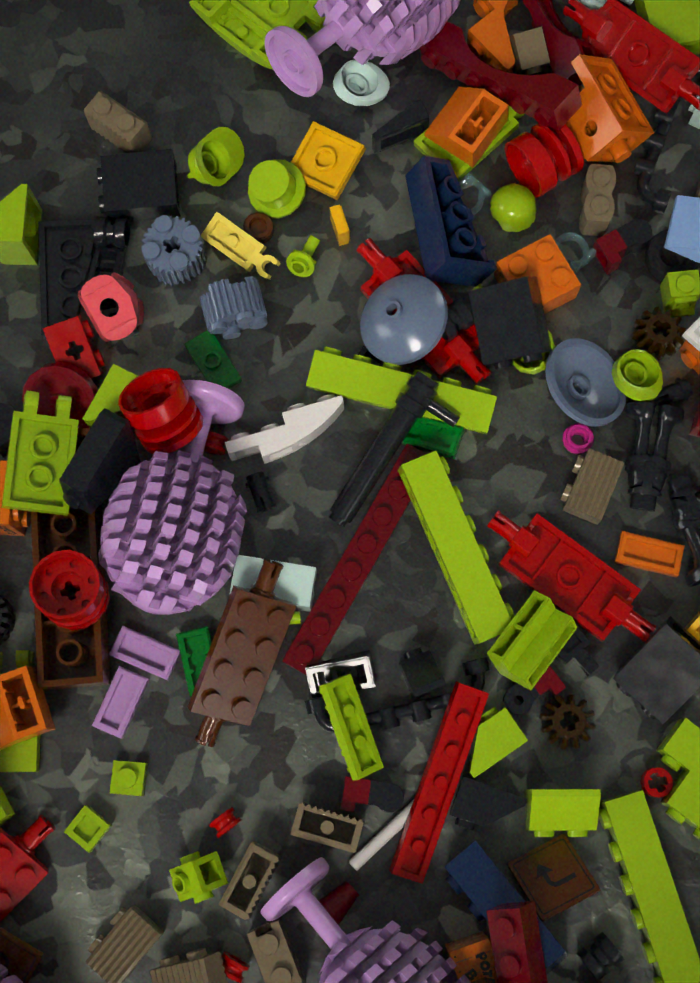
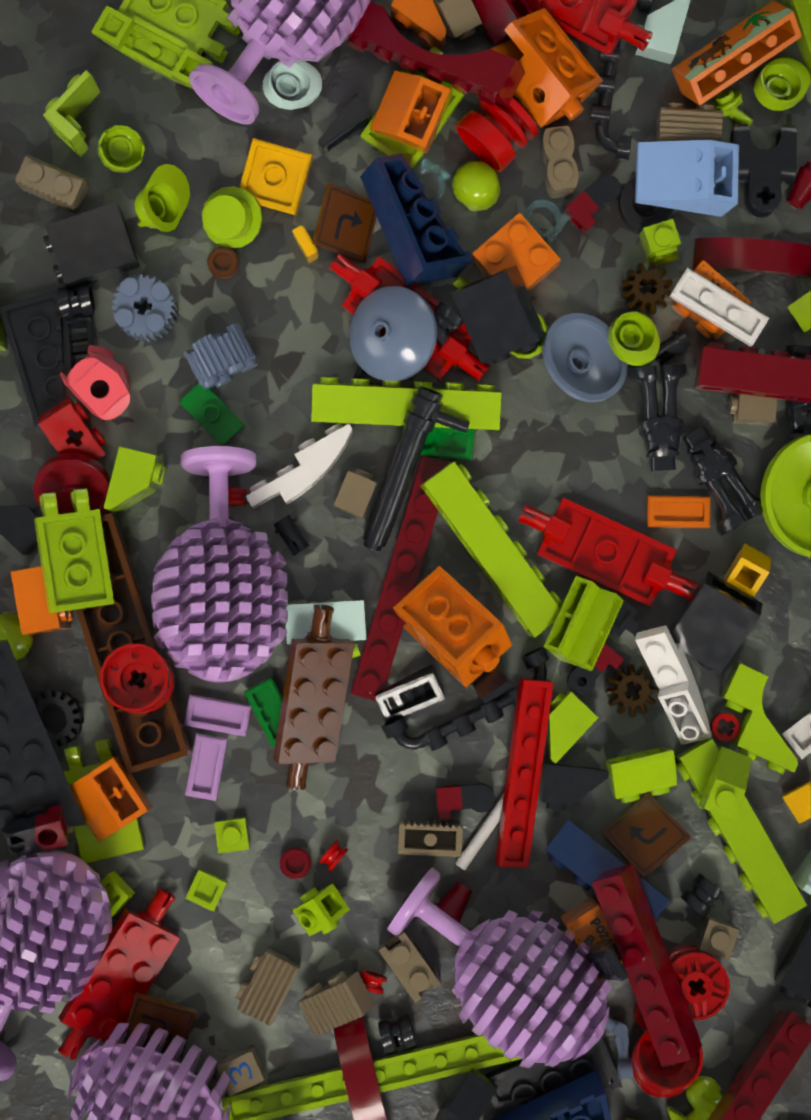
camera: 20 degrees left, 10 degrees up
black slope [59,408,141,514] -> none
red wheel [118,368,204,454] -> none
light yellow plate [201,212,281,280] -> none
dark tan brick [218,841,282,920] -> none
lime plate [286,235,320,277] -> none
lime plate [319,674,384,780] -> none
dark tan brick [560,449,624,525] -> none
dark pink plate [562,423,594,455] -> none
none -> lime bracket [43,70,100,157]
none -> lime hair [97,125,145,173]
none -> dark red tile [280,847,312,879]
none -> reddish brown piece [312,183,377,263]
none -> dark tan brick [334,469,377,519]
none -> orange torso [393,565,512,688]
none -> white slope [635,625,711,745]
none -> lime slope [698,746,752,820]

